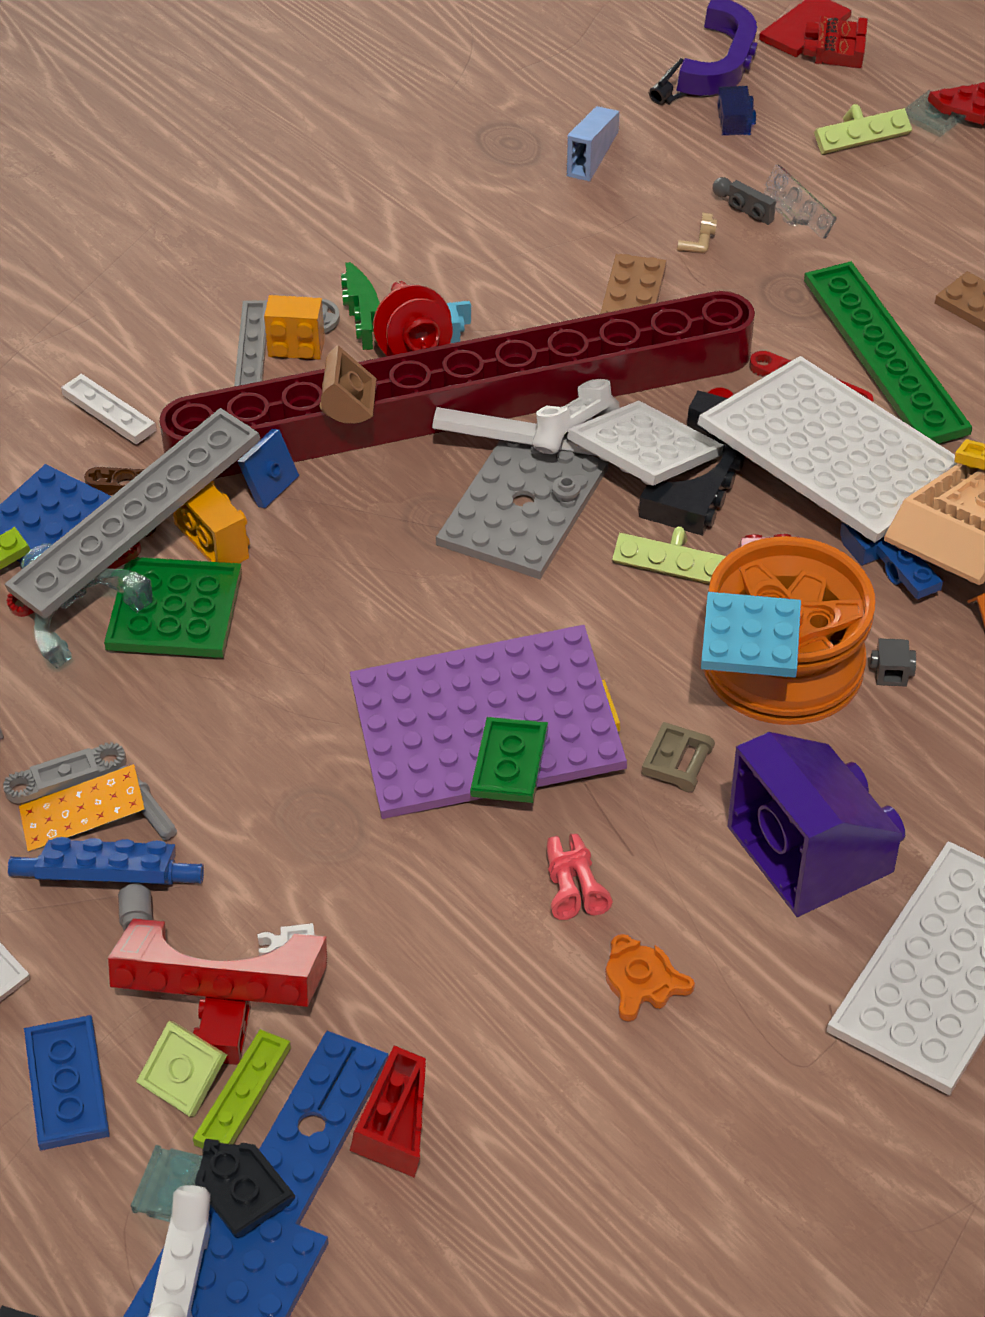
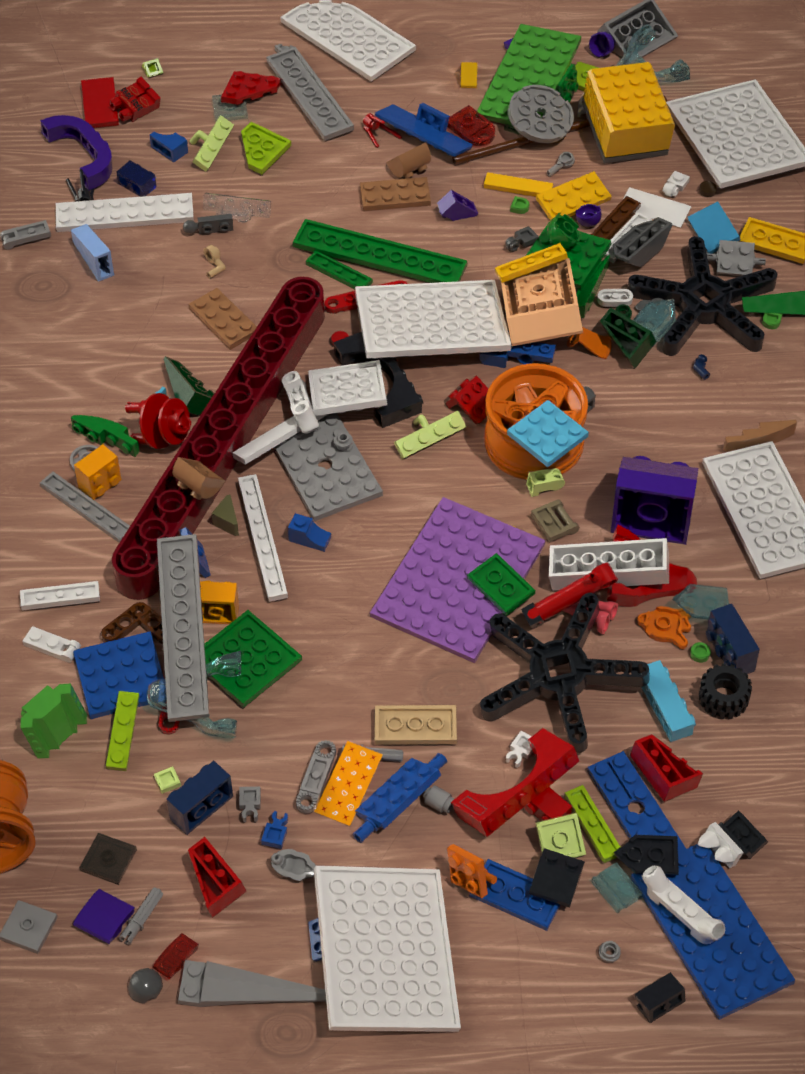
camera: 50 degrees left, 5 degrees up
none -> light grey plate [0,220,51,250]
none -> white plate [23,626,81,663]
none -> white plate [56,193,194,232]
none -> lime slope [142,58,163,78]
none -> blue arch [149,131,188,162]
none -> dark green wedge [163,356,214,415]
none -> olive slope [211,495,239,536]
none -> white plate [238,474,288,602]
none -> lime plate [241,122,292,175]
none -> blue arch [288,513,331,552]
none -> green tile [306,251,373,290]
none -> tan plate [375,705,457,745]
none -> orange plate [447,844,497,898]
none -> black beam [480,593,650,753]
none -> red piece [521,562,618,629]
none -> yellowish green leg [526,468,565,497]
none -> black slope [529,848,585,908]
none -> white brick [549,538,669,591]
none -> light grey plate [599,941,621,963]
none -> red animal [607,524,697,607]
none -> medium azure brick [641,660,696,742]
none -> clear light blue tile [672,584,729,619]
none -> bright green tile [690,642,711,663]
none -> white tile [698,822,744,868]
none -> black tyre [699,664,752,719]
none -> dark blue brick [706,603,760,674]
none -> black bracket [718,810,768,859]

